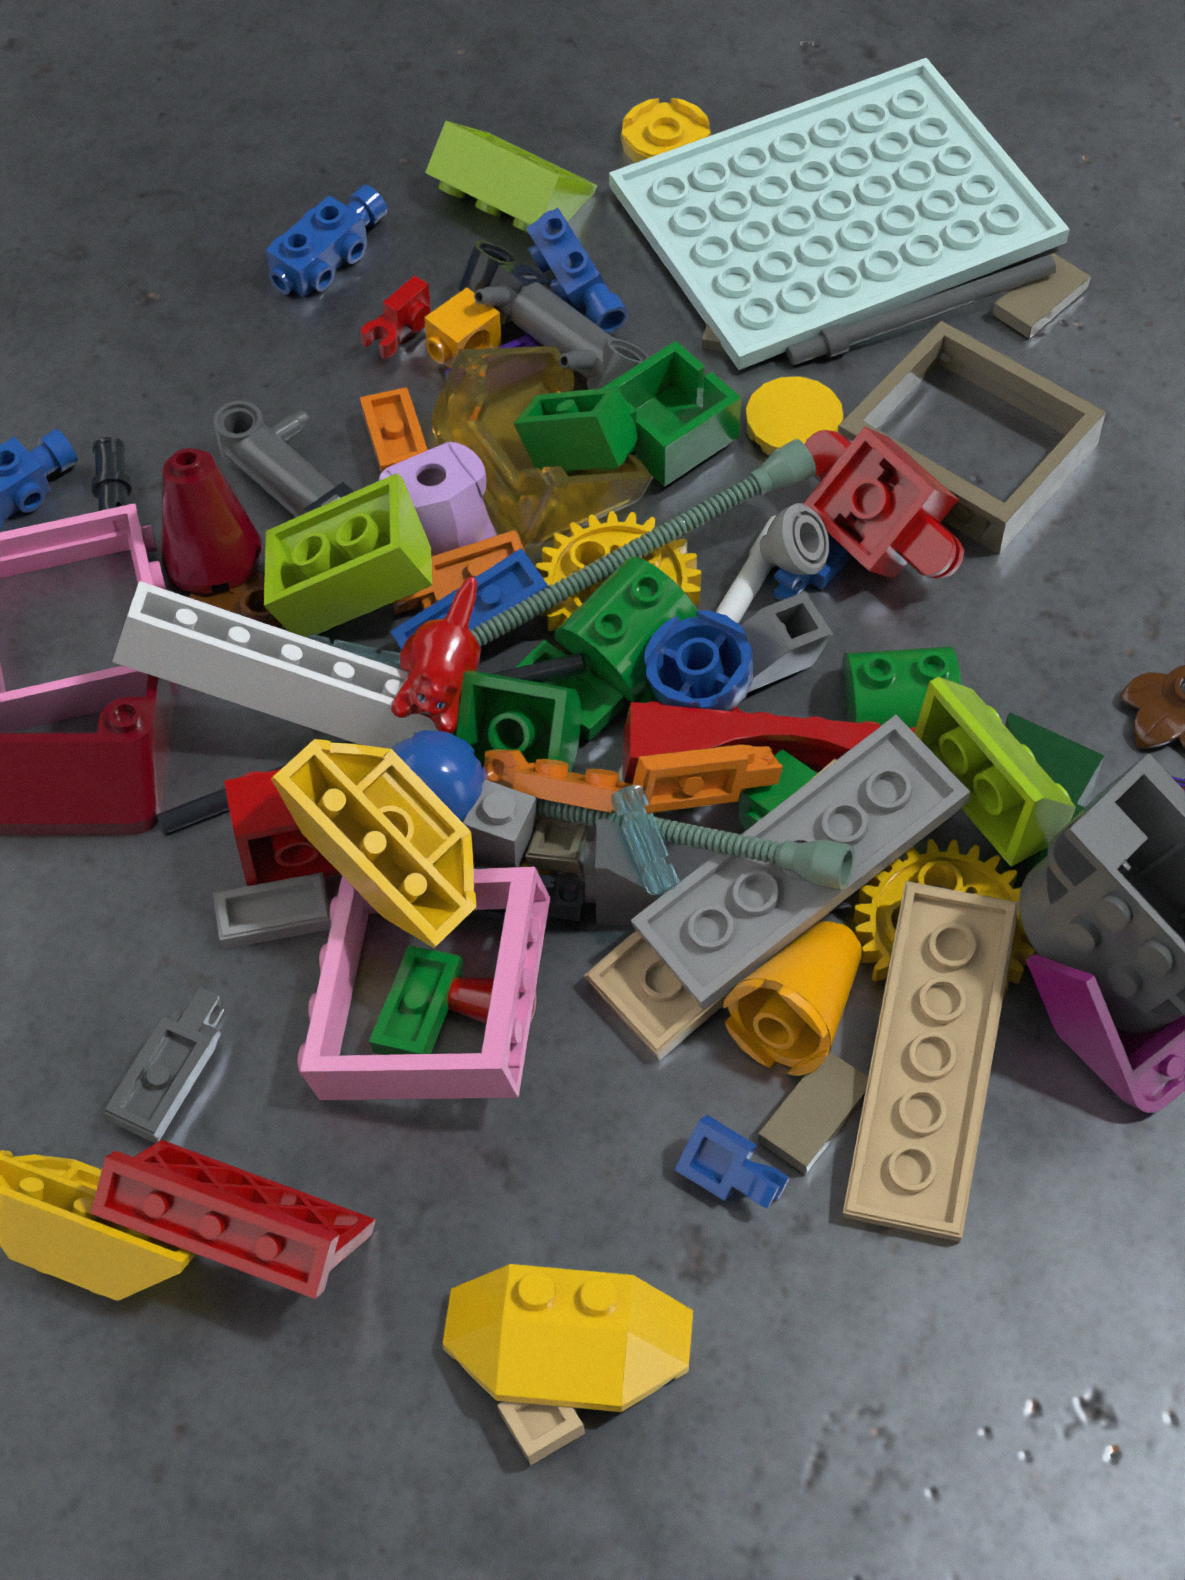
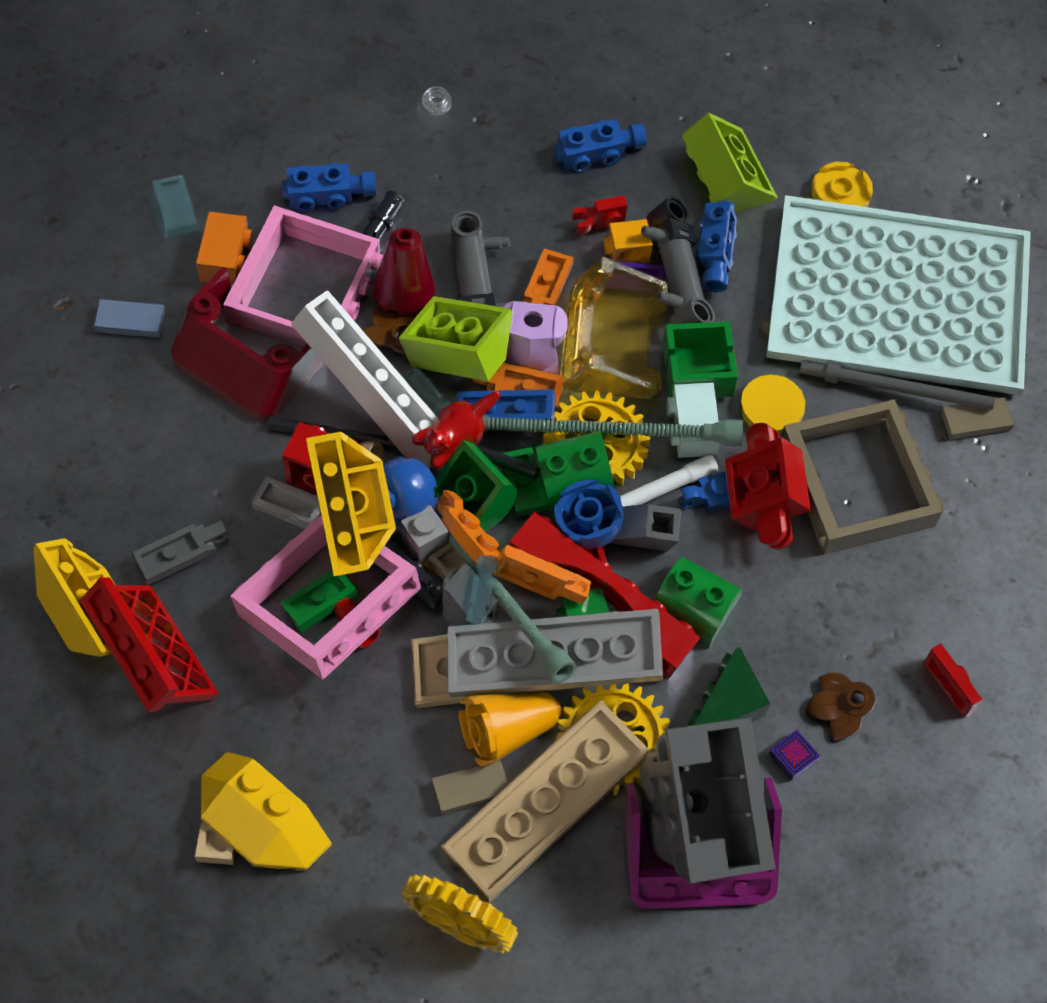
camera: 30 degrees right, 5 degrees up
green brick [513,387,640,474] -> none
blue plate [674,1115,789,1208] -> none
light grey brick [760,503,829,576] -> none
lime slope [914,677,1076,867] -> none
none -> yellow gear [401,874,519,954]
none -> clear plate [422,86,452,115]
none -> light aqua brick [667,382,720,458]

